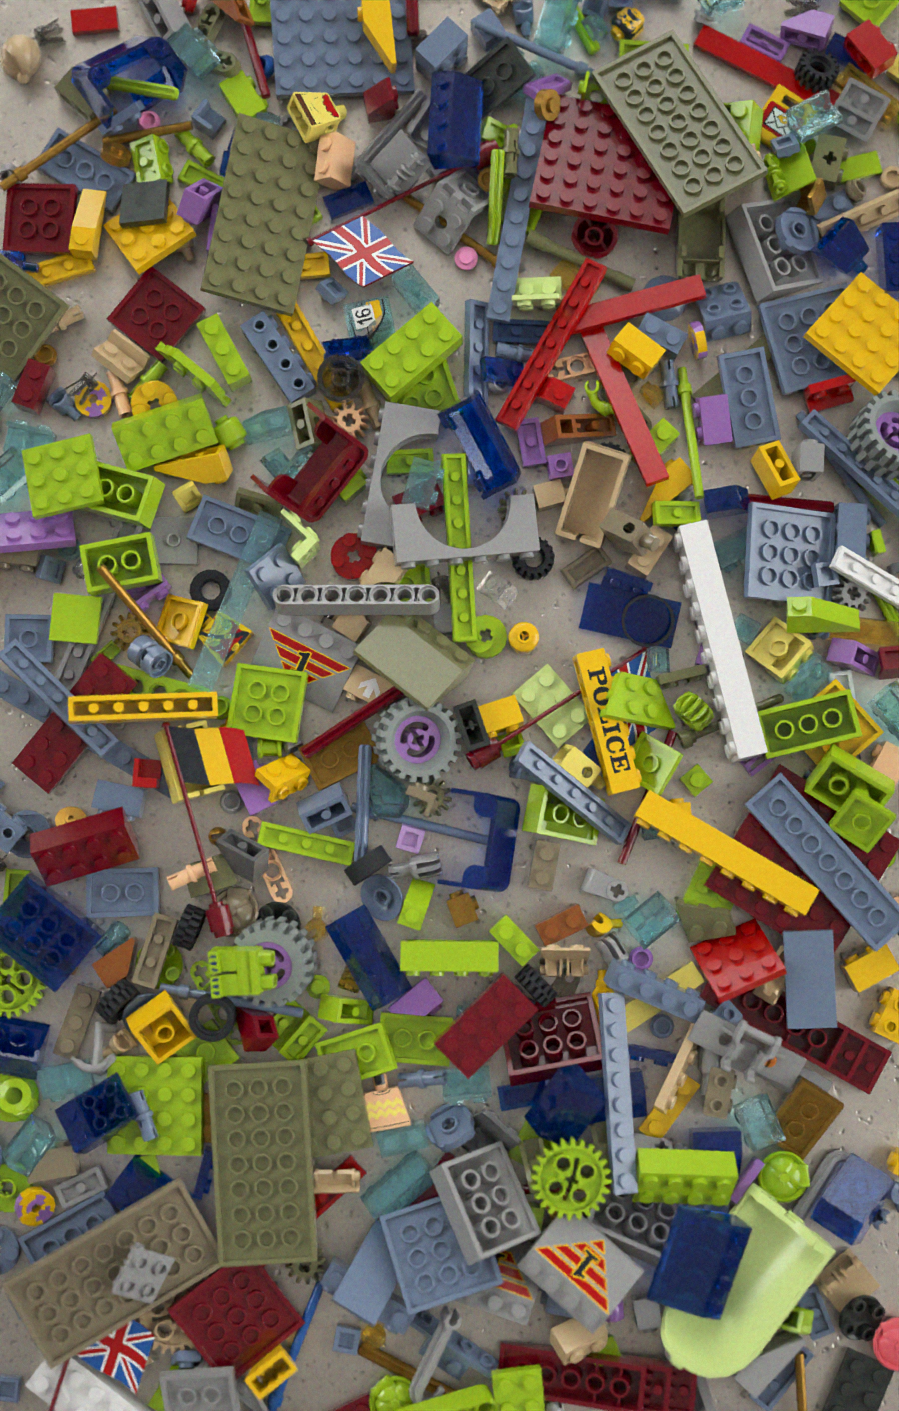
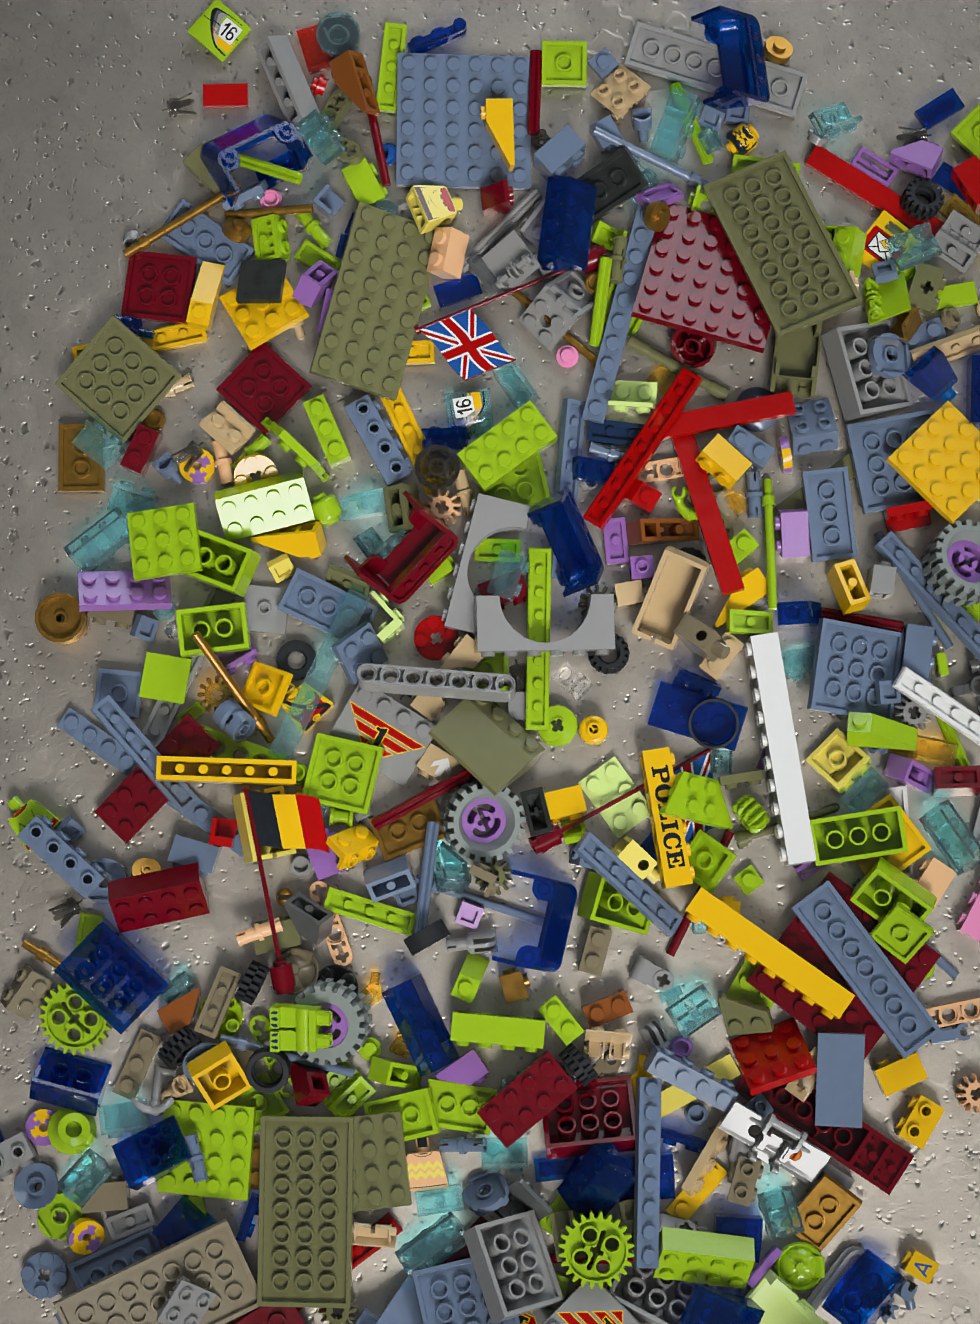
camera: 10 degrees right, 0 degrees up
tan piece [0,35,41,85] -> none
sand blue plate [86,867,160,918] -> none
sand blue plate [315,276,348,305] -> none
sand blue dish [361,874,403,921] -> none
dark tan tile [560,547,613,590] -> none
yellow piece [585,912,623,938] -> none
clear light blue plate [734,613,761,645] -> none

